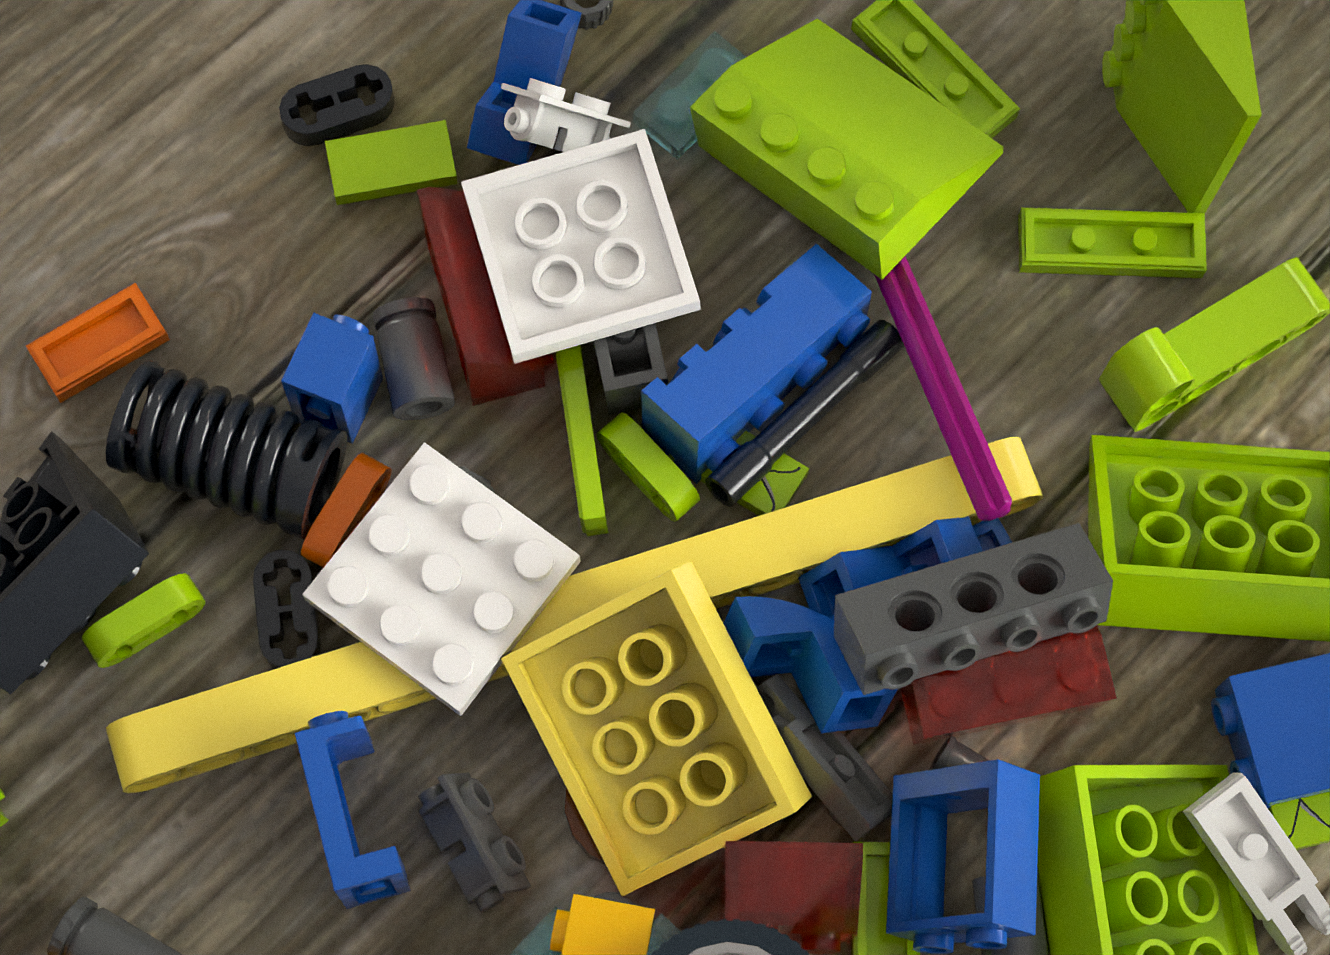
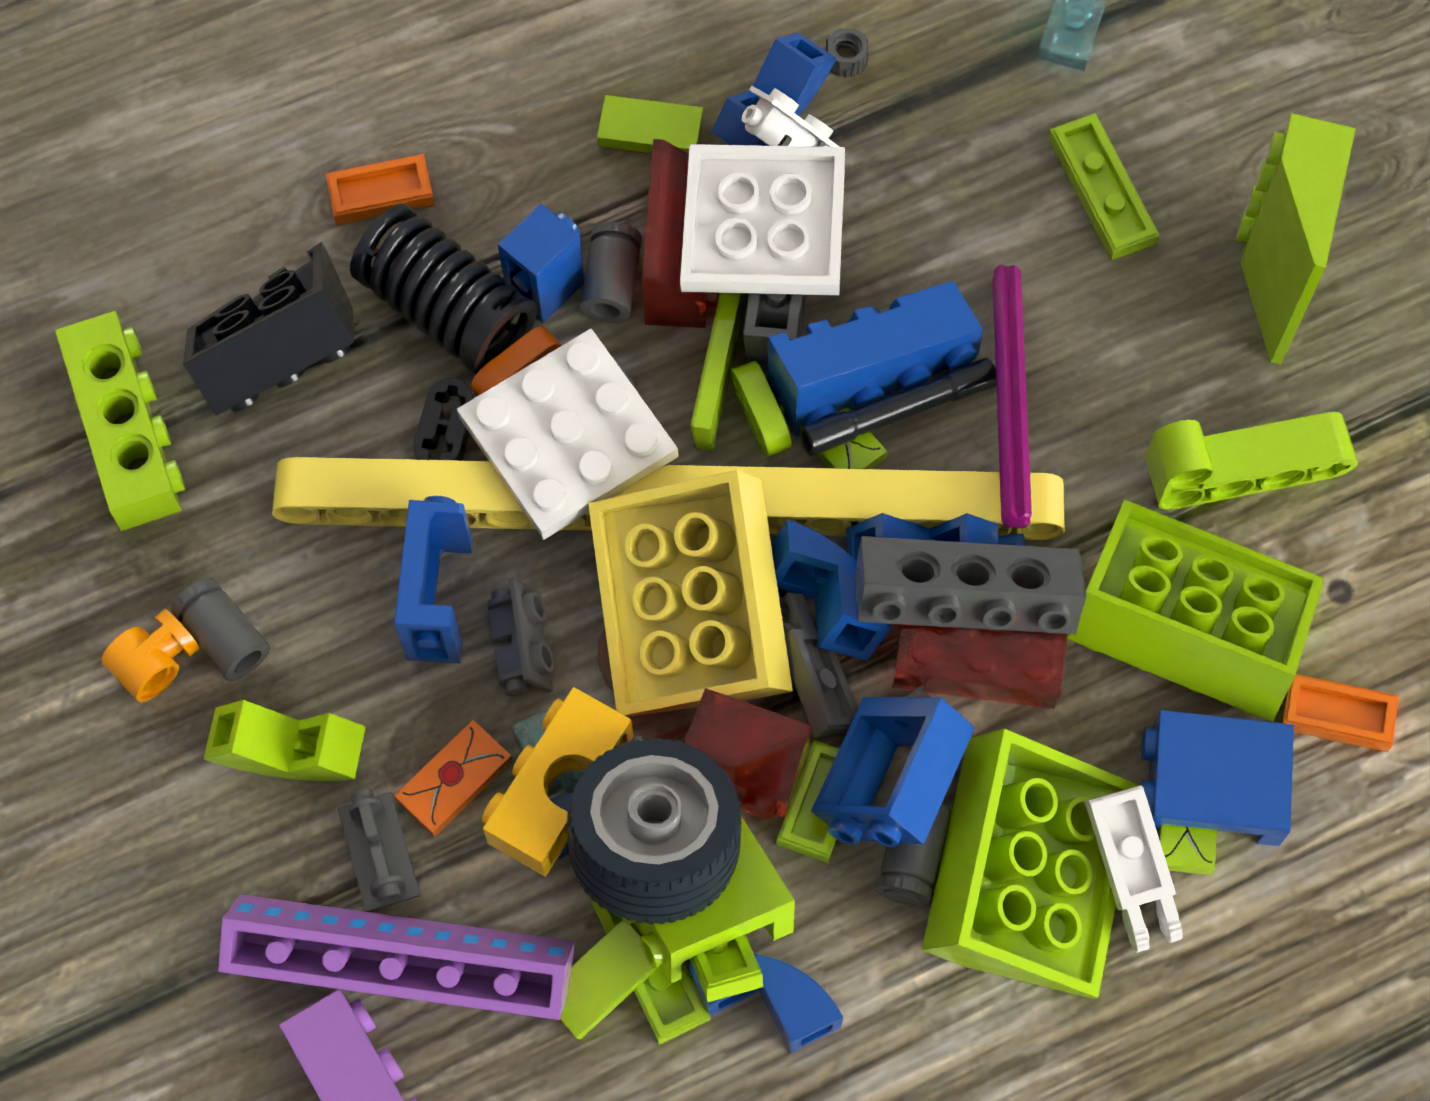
camera: 25 degrees right, 5 degrees down
lime beam [82,573,206,668] -> none
black beam [279,64,395,146] -> none
clear light blue plate [633,31,746,160] -> none
lime slope [690,18,1003,280] -> none
lime tile [1018,207,1207,278] -> none

